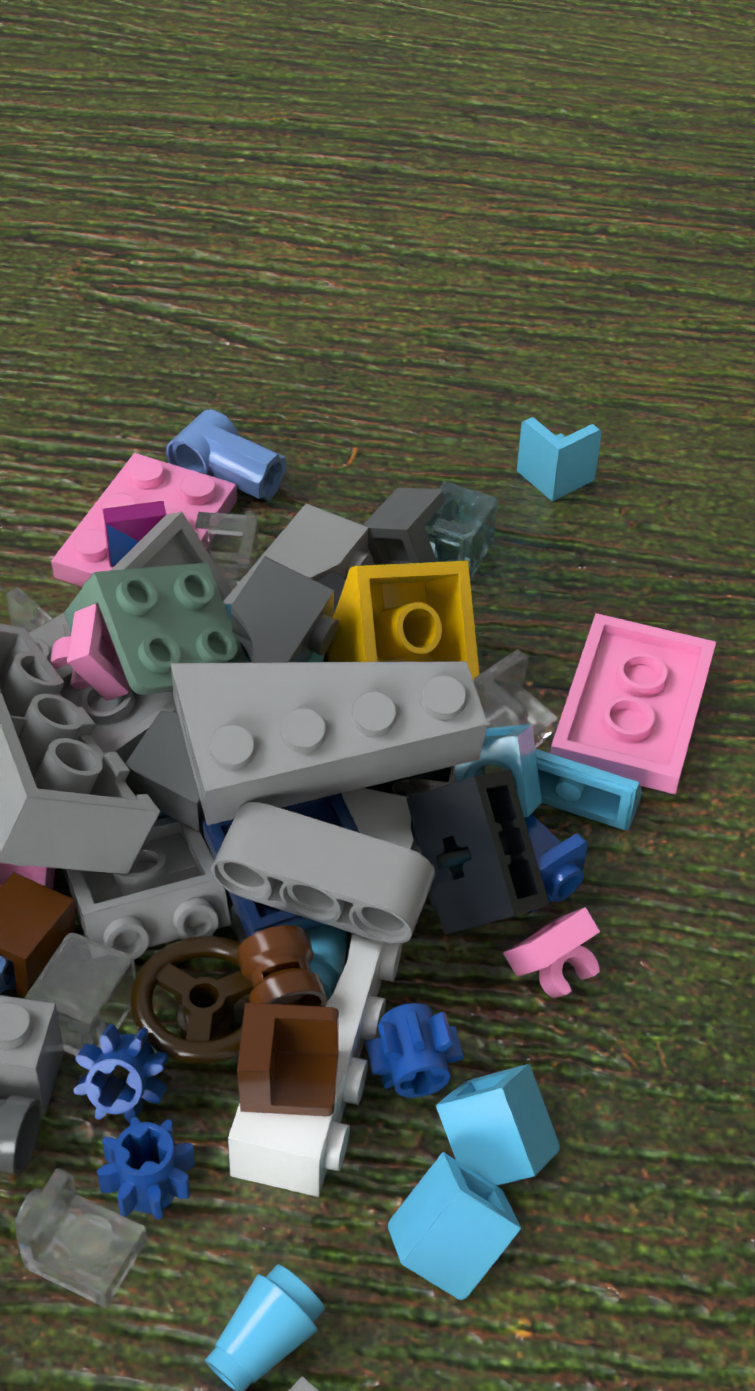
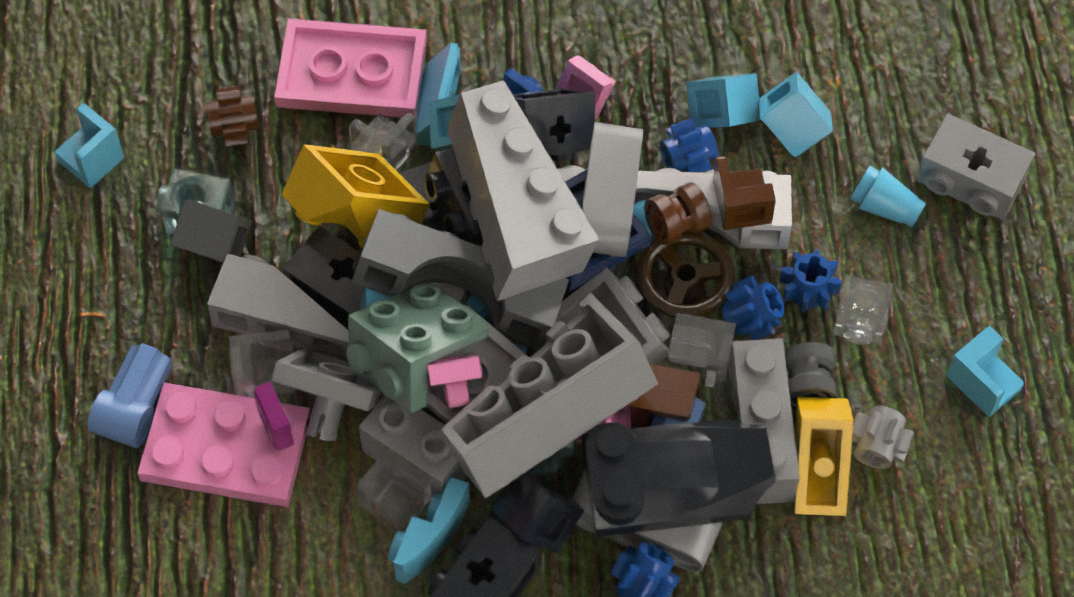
camera: 100 degrees left, 15 degrees up
none -> reddish brown gear [206,85,259,147]

